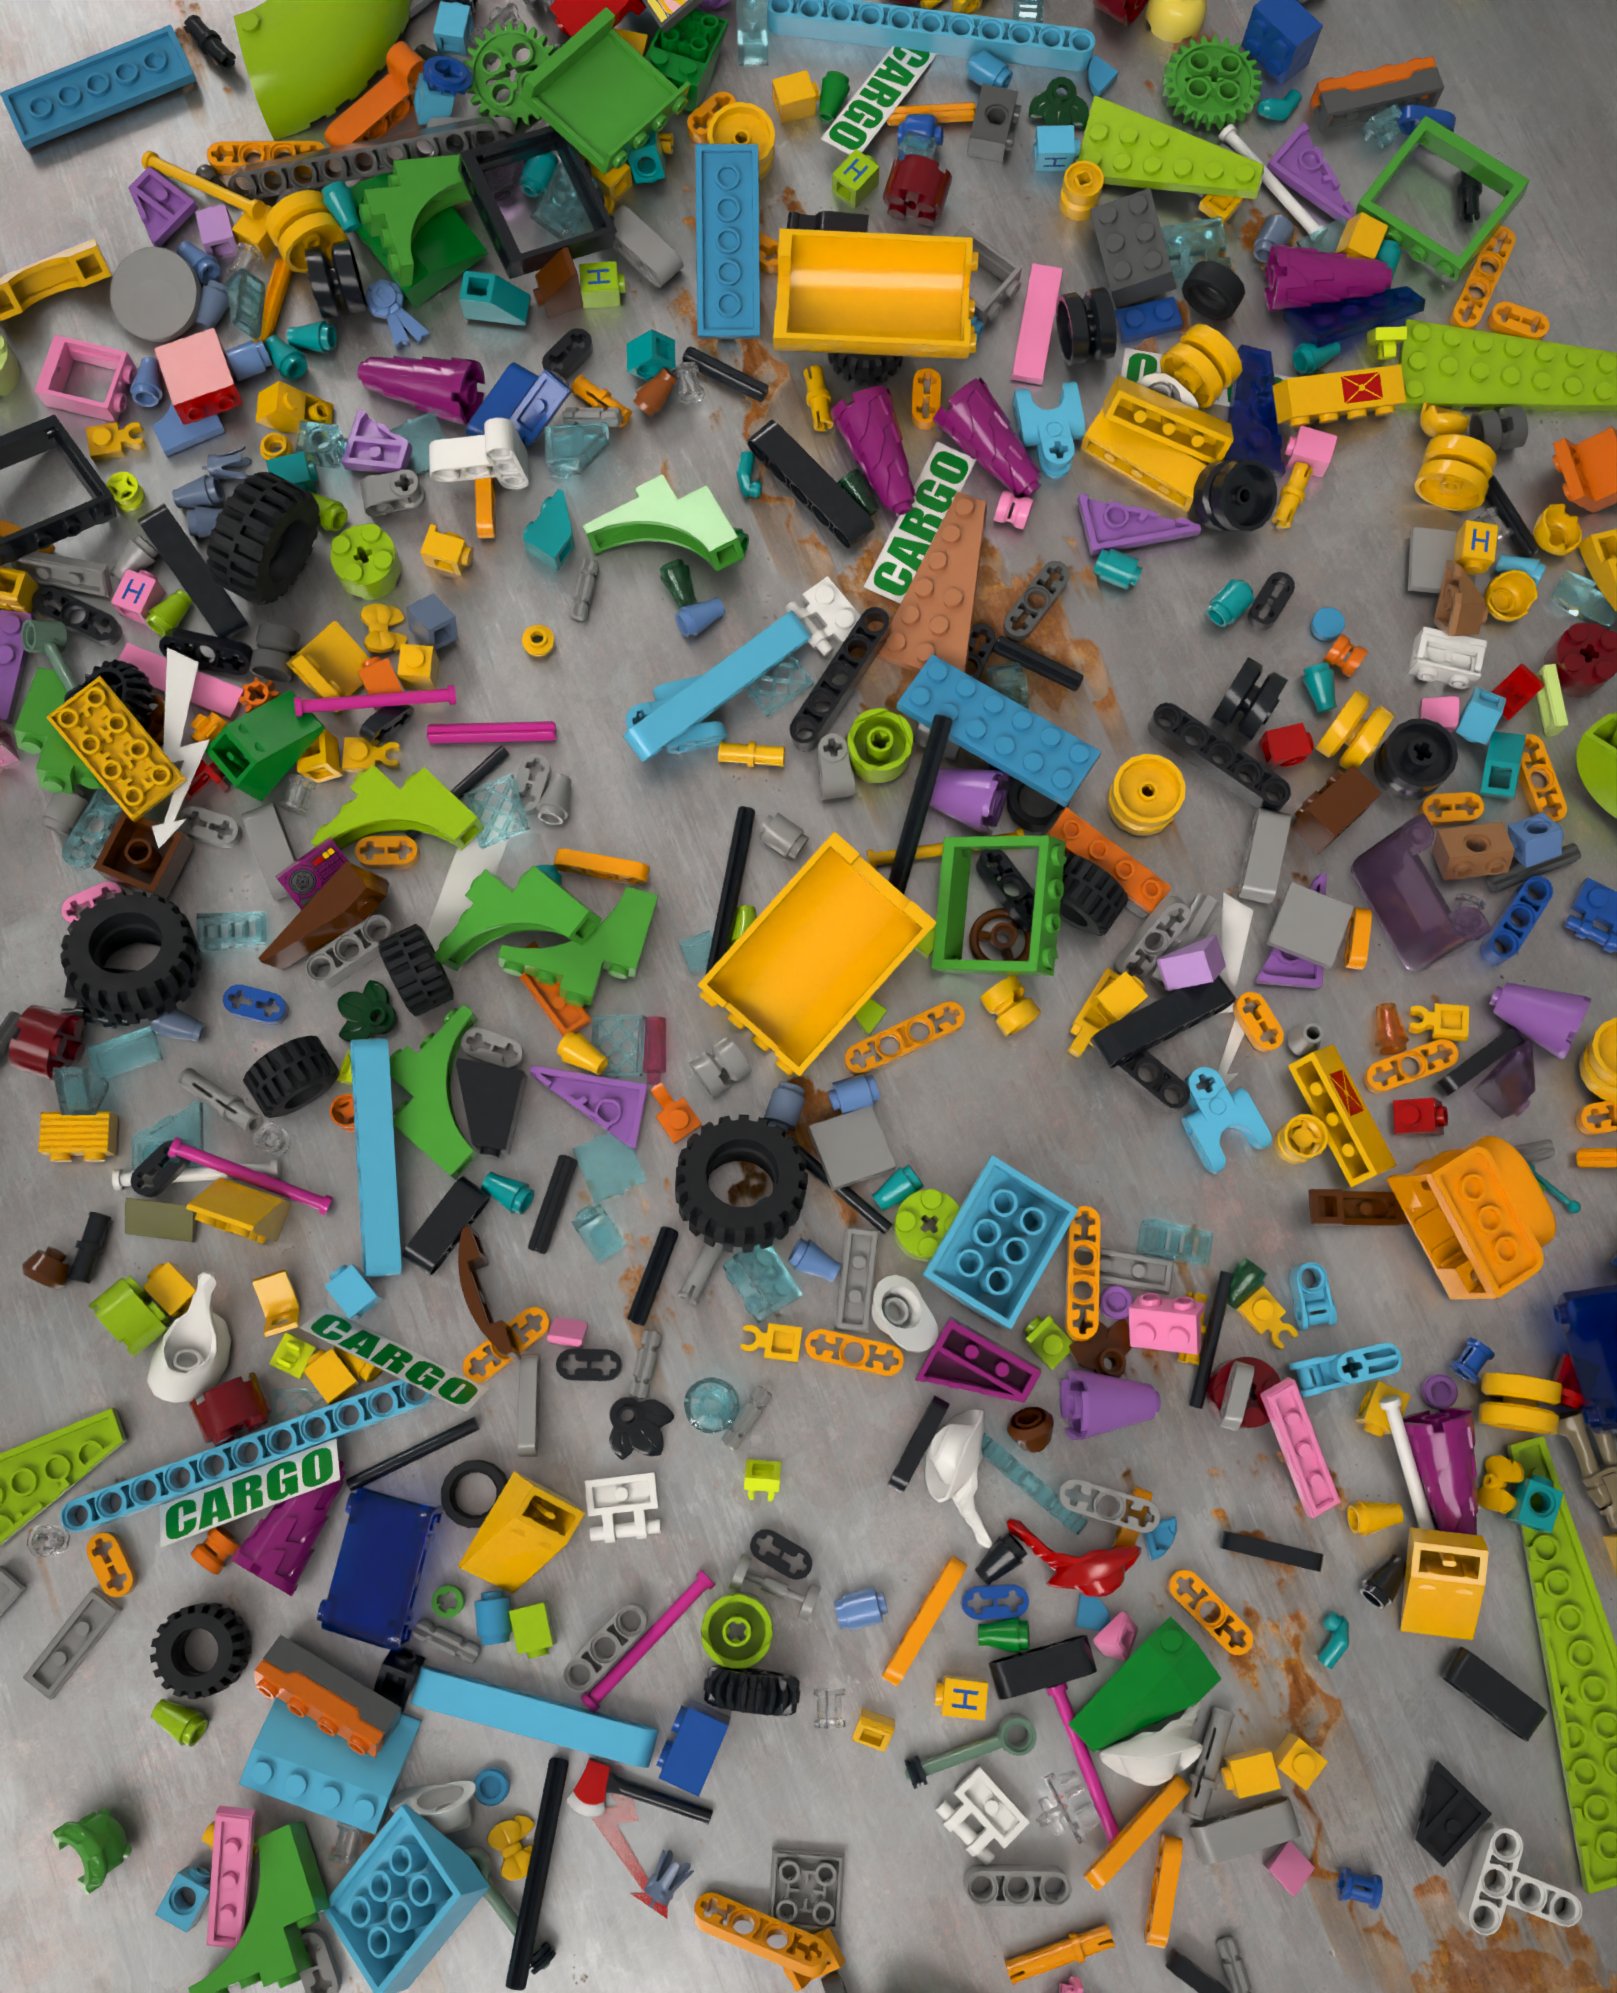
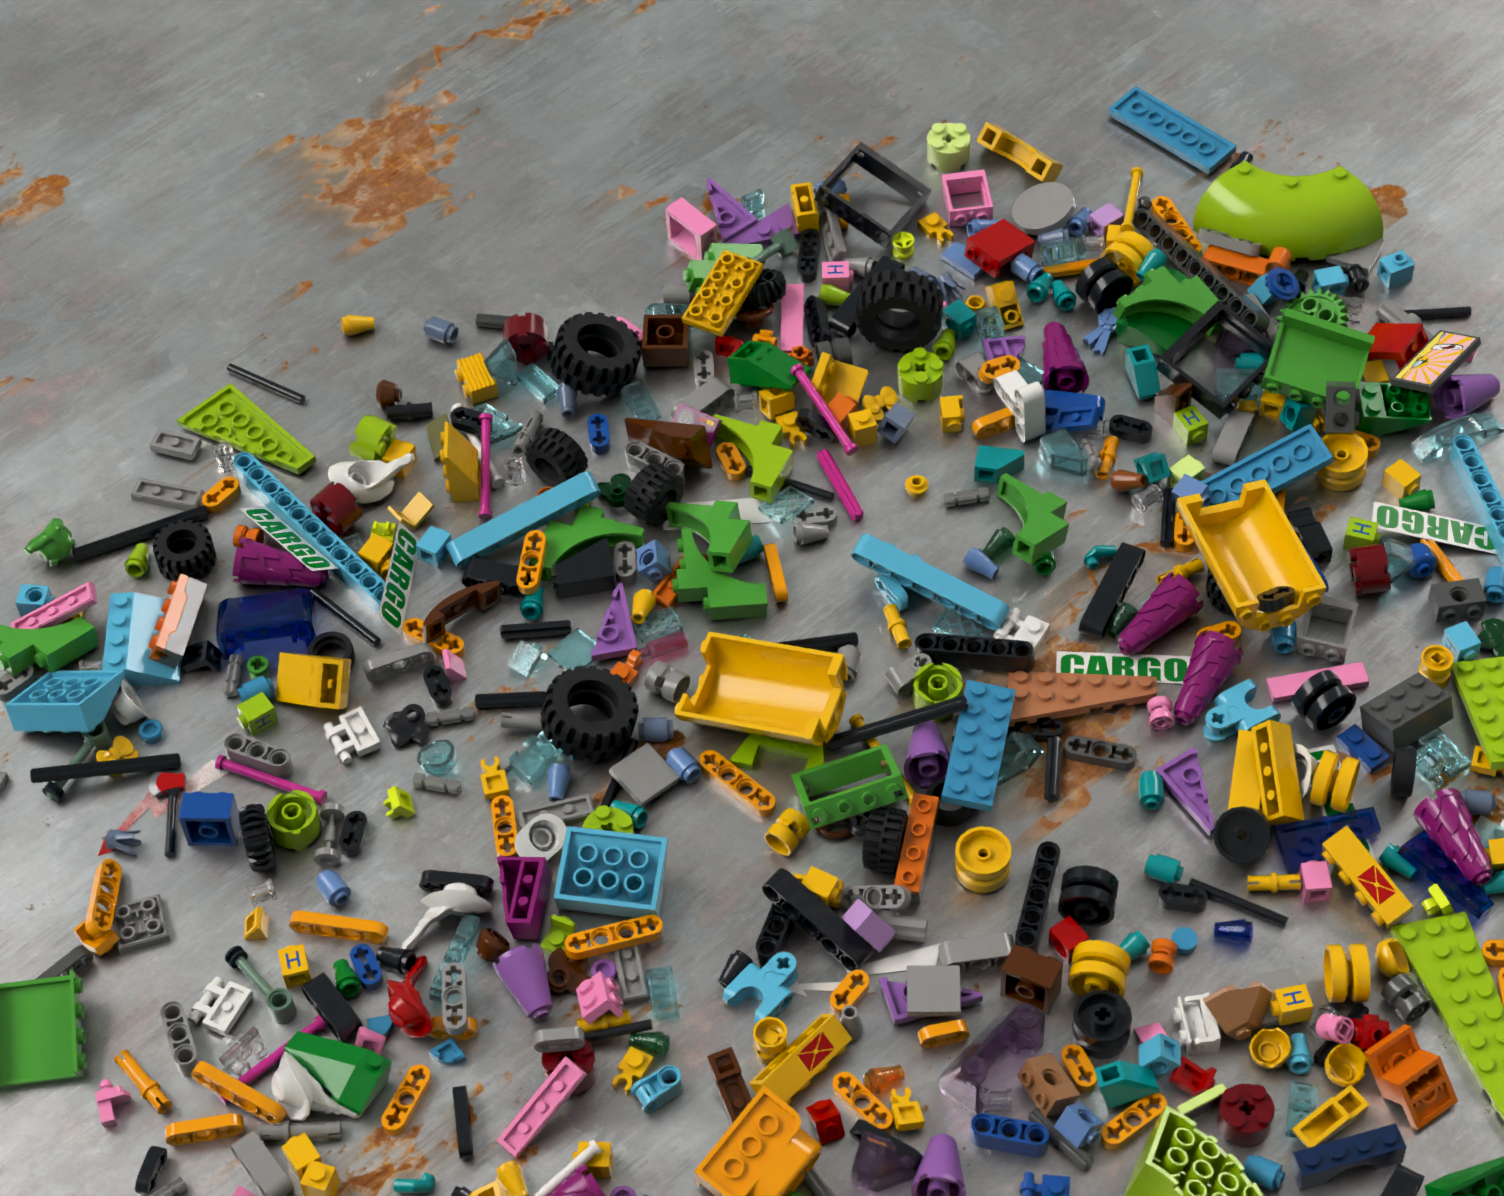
camera: 75 degrees right, 25 degrees down
medium lavender wing [128,167,198,247] -> none
white sticker [152,648,210,849] -> none
medium azure beam [411,1666,659,1768] -> none
medium azure piece [1288,1342,1402,1398] -> none
none -> black axle [72,505,208,562]
none -> light orange beam [516,530,547,595]
none -> medium blue brick [636,539,672,582]
none -> black cone [717,950,753,988]
none -> light orange beam [978,355,1020,384]
none -> yellowish green brick [1167,454,1205,488]
none -> medium blue brick [1171,474,1212,508]
none -> light orange beam [1173,512,1195,552]
none -> black bar [1189,878,1289,927]
none -> light grey beam [1197,228,1261,256]
none -> clear blue cone [1214,919,1253,945]
none -> black beam [1257,586,1295,612]
none -> bright pink wheel [1316,1013,1354,1044]
none -> dark grey brick [1325,381,1360,433]
none -> red brick [1350,1014,1392,1053]

